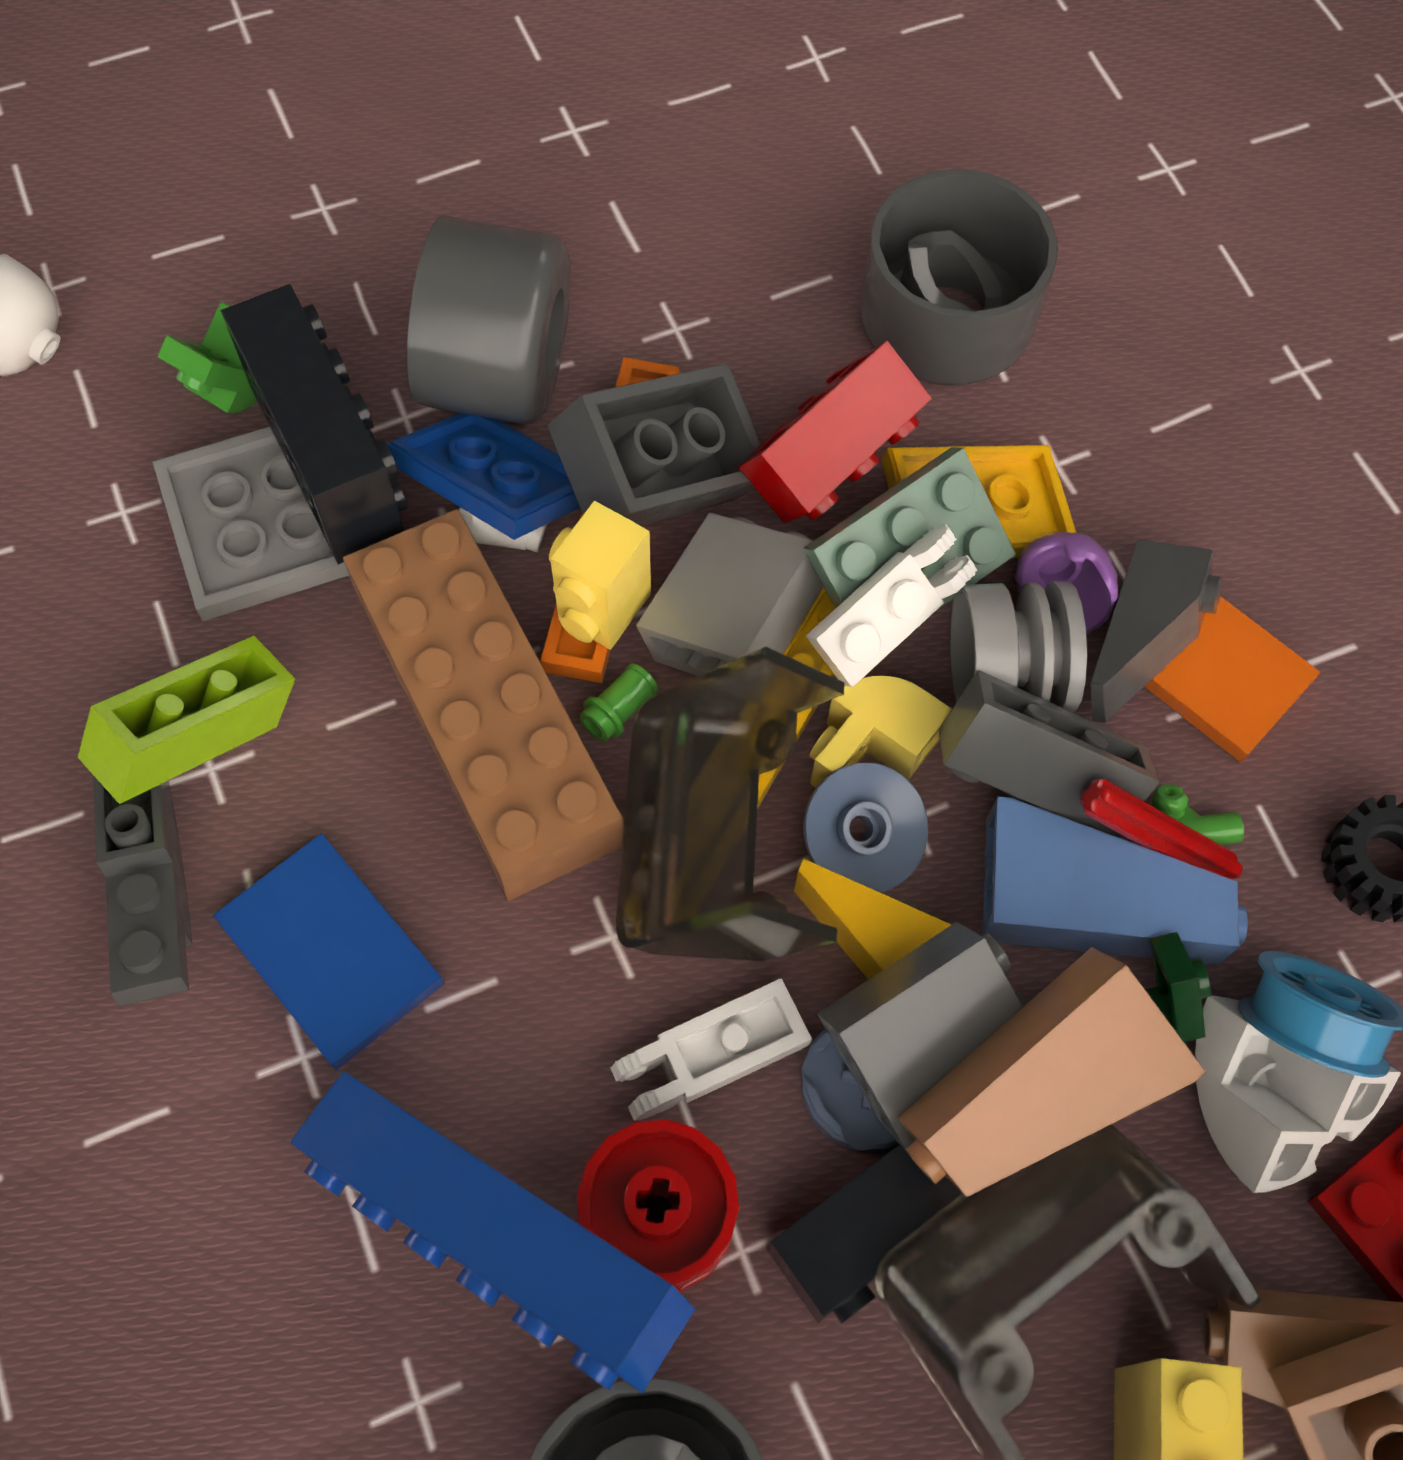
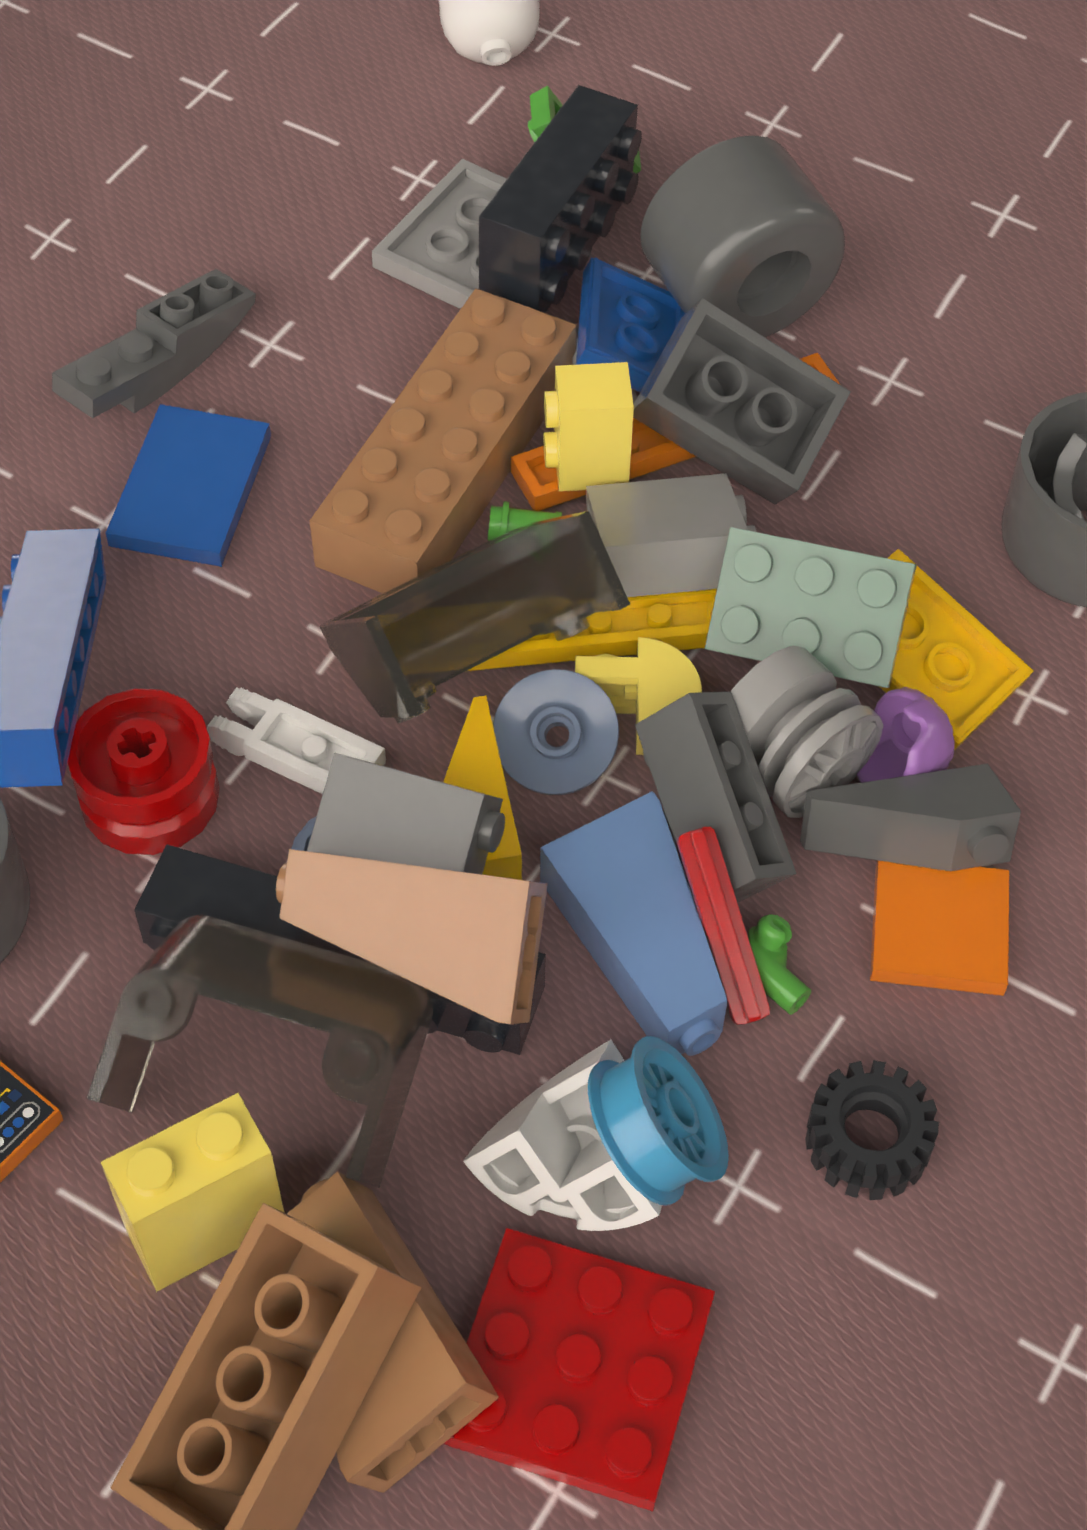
camera: 55 degrees right, 10 degrees down
lime brick [77,636,295,804] -> none
wedge [738,341,932,524] -> none
white hinge [806,524,978,687] -> none
dark green bracket [1145,932,1211,1042] -> none

